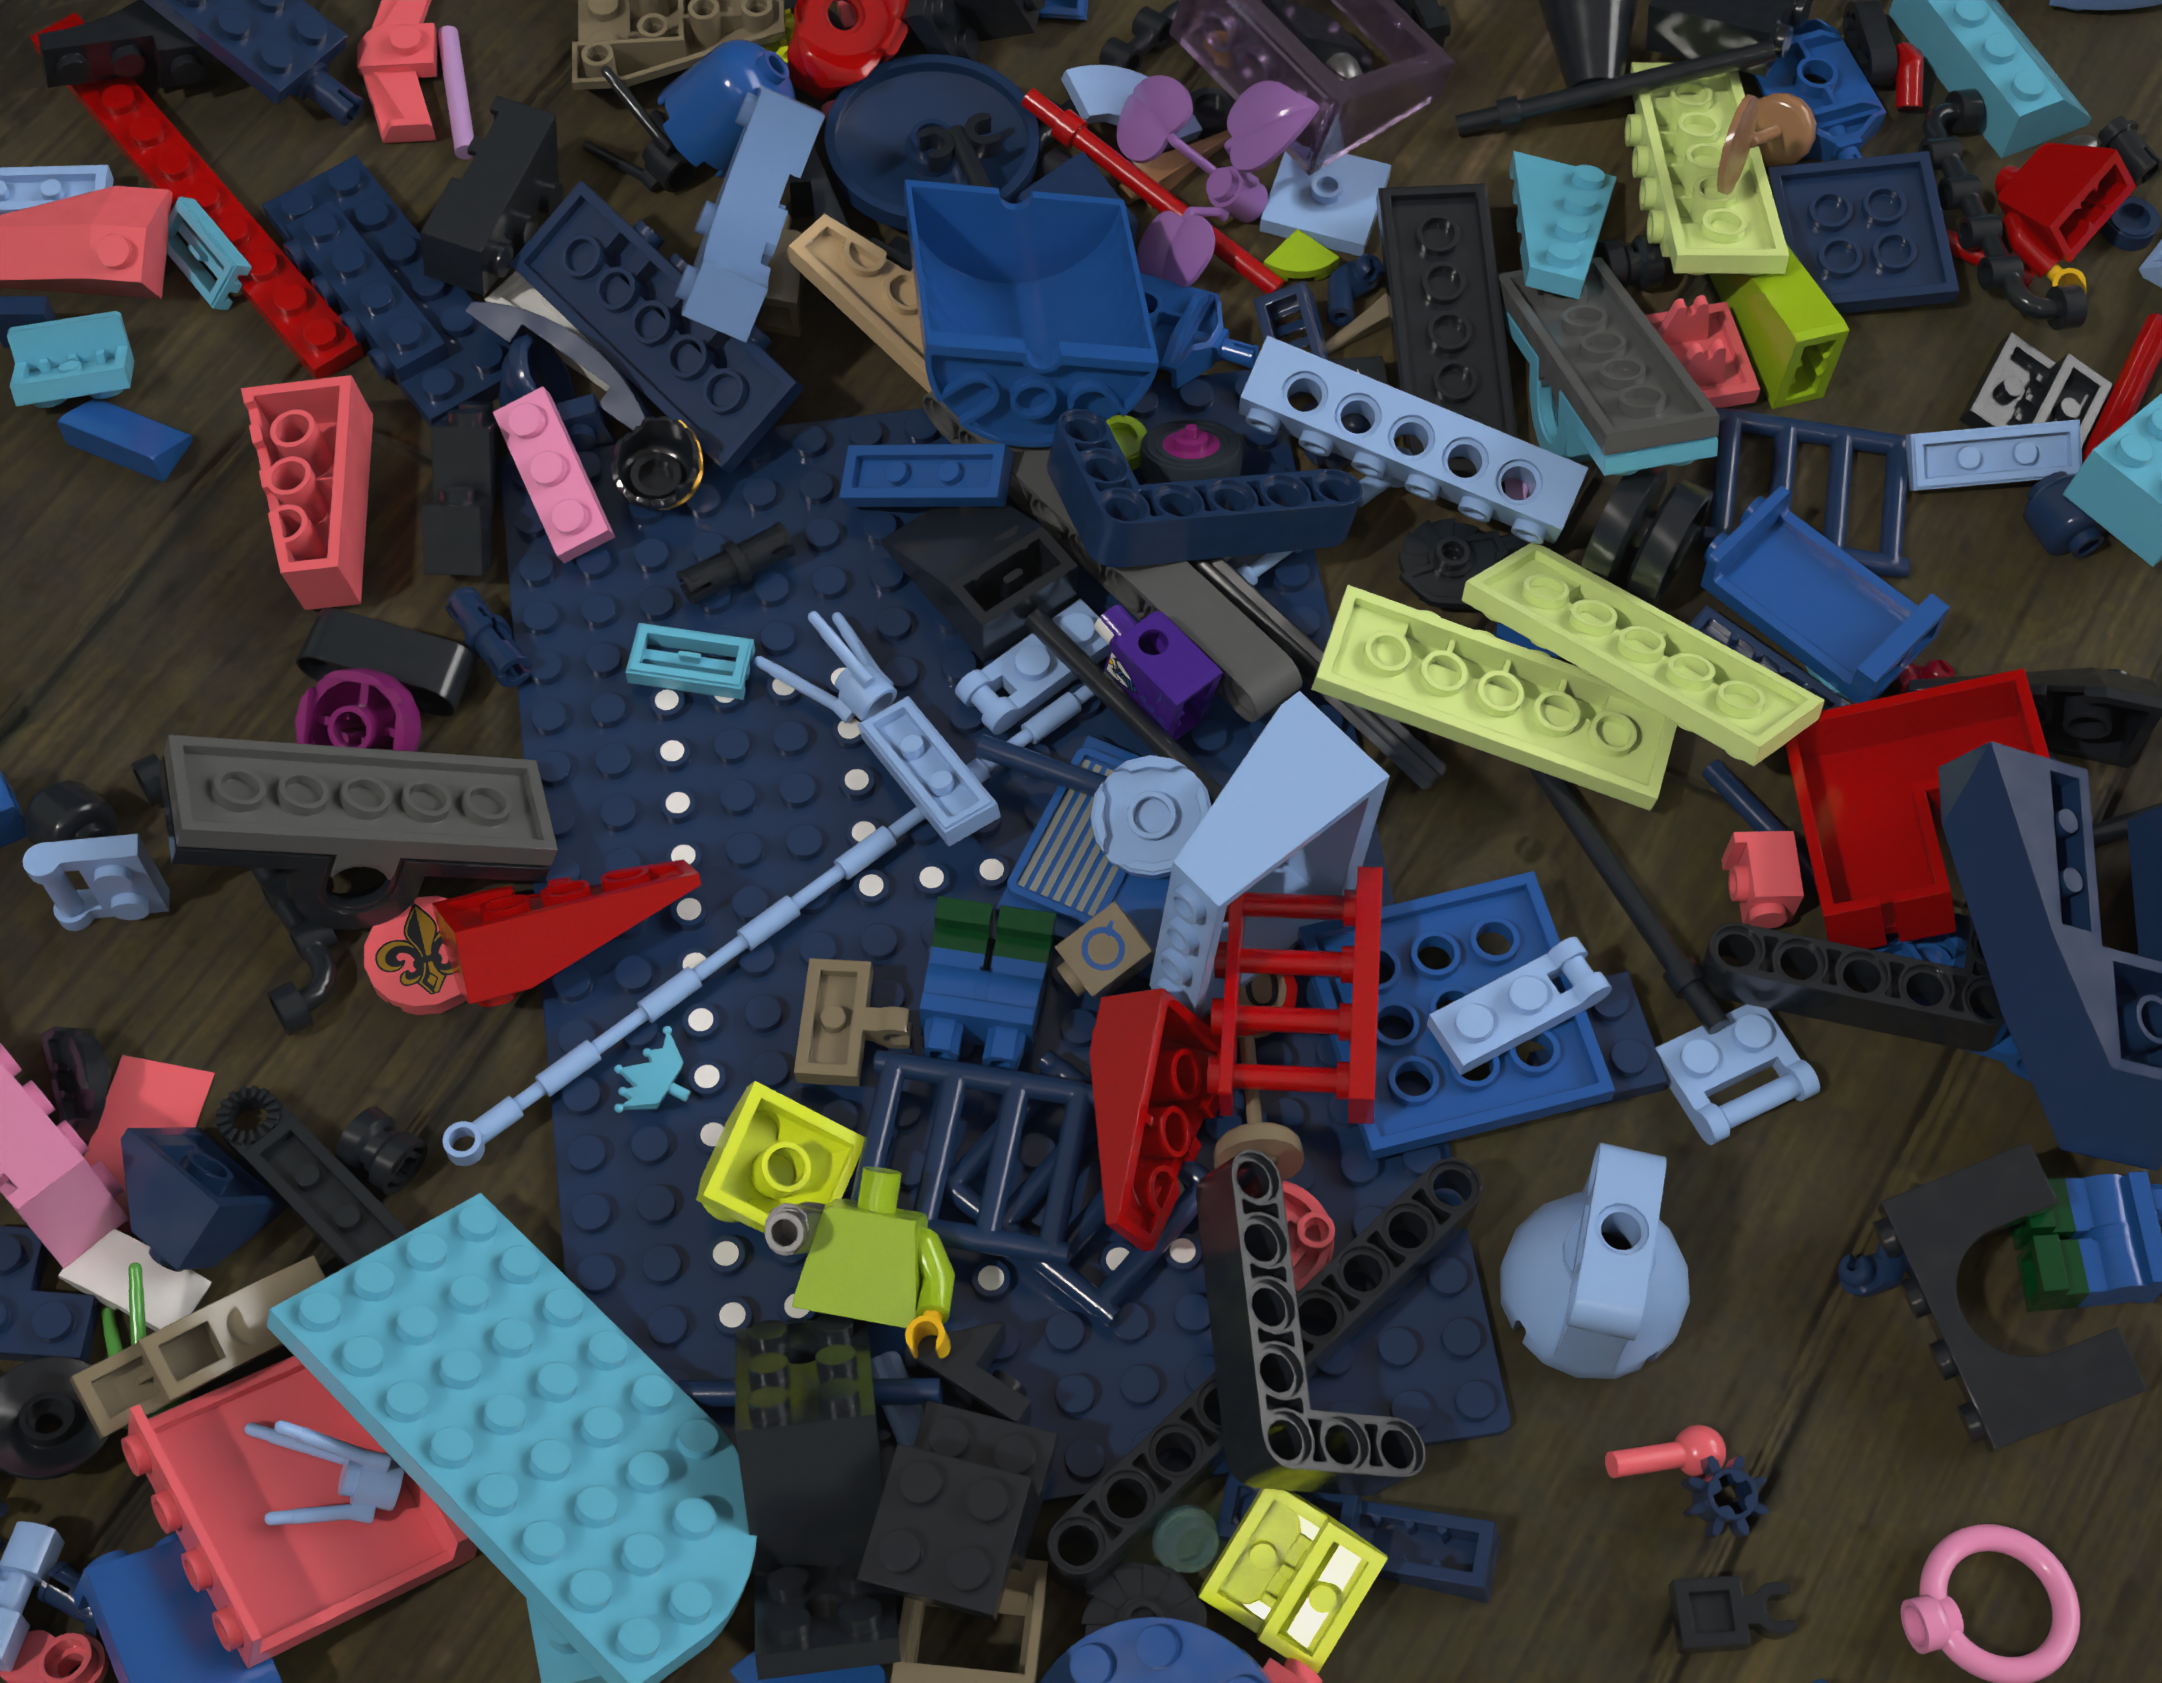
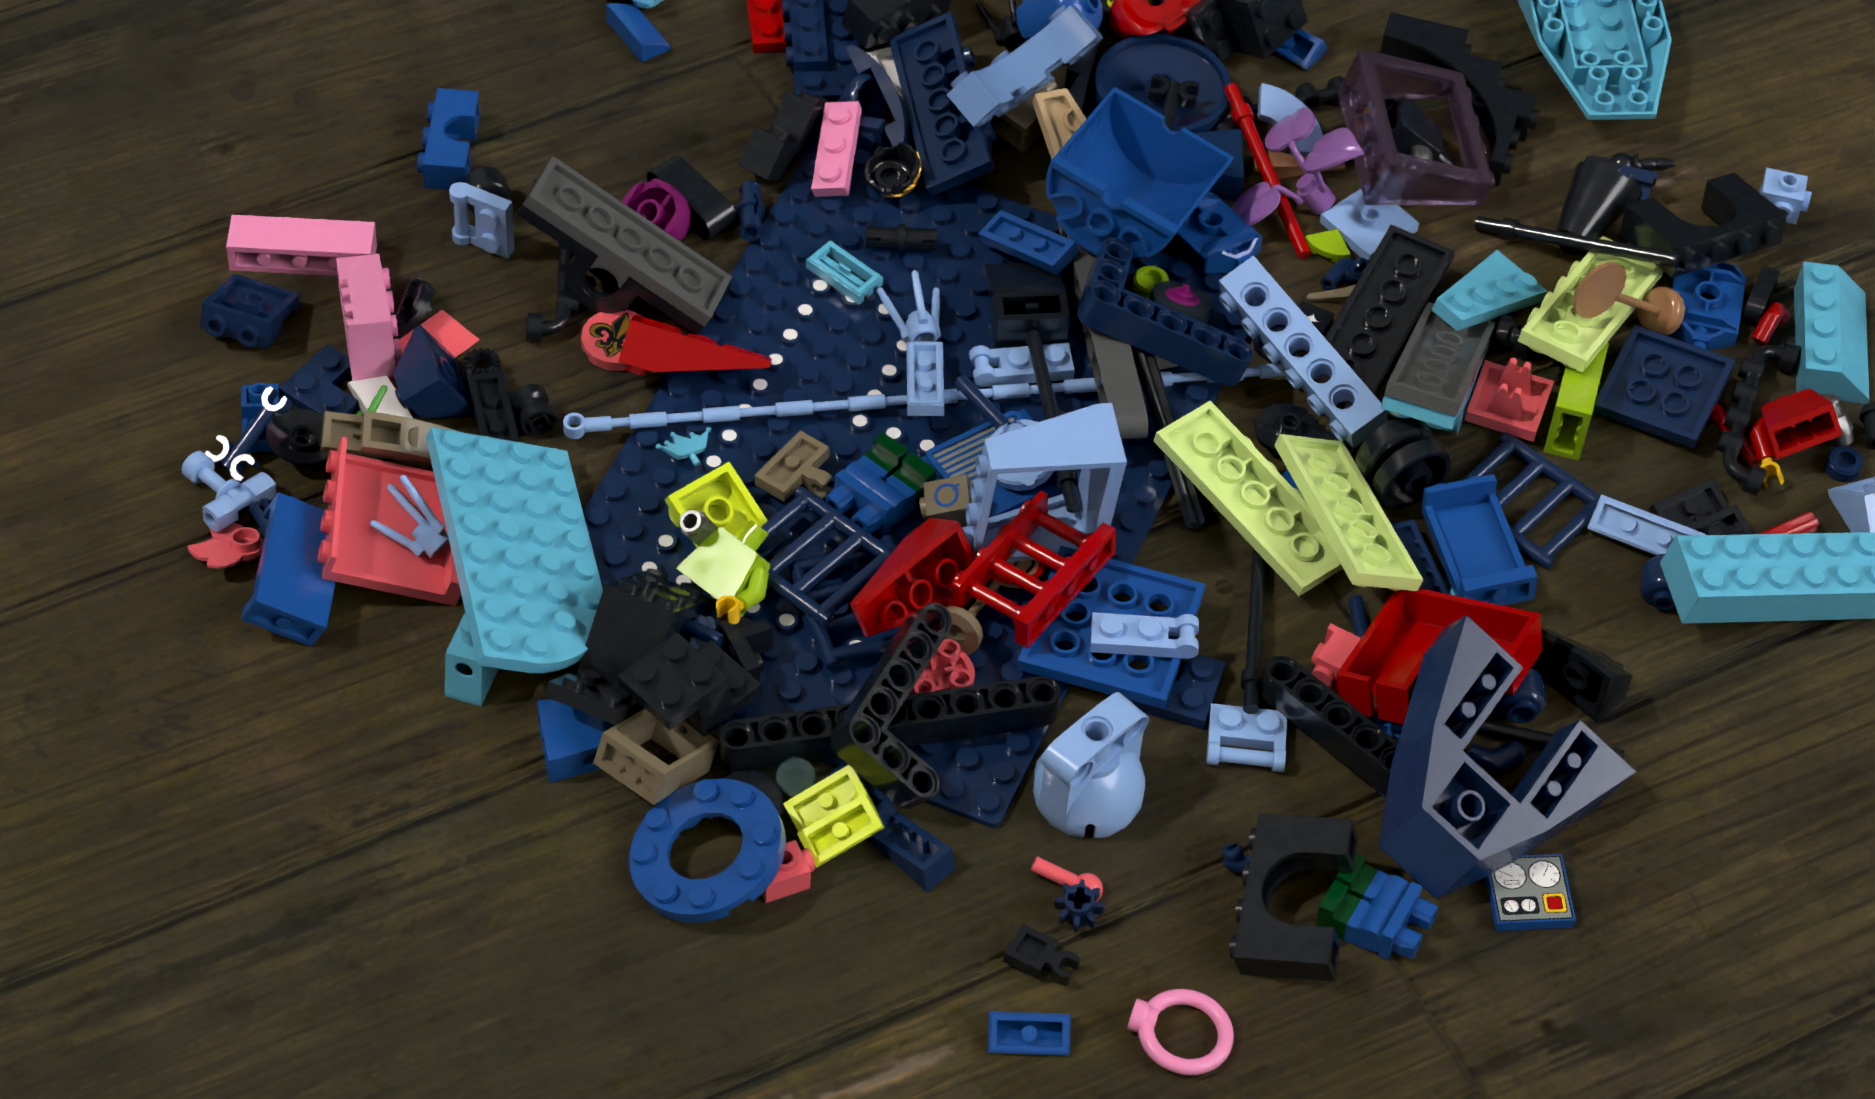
camera: 30 degrees right, 10 degrees down
coral wedge [241,375,373,610] -> none
dark purple torso [1094,604,1223,741] -> none
dark blue slope [1253,281,1329,400] -> none

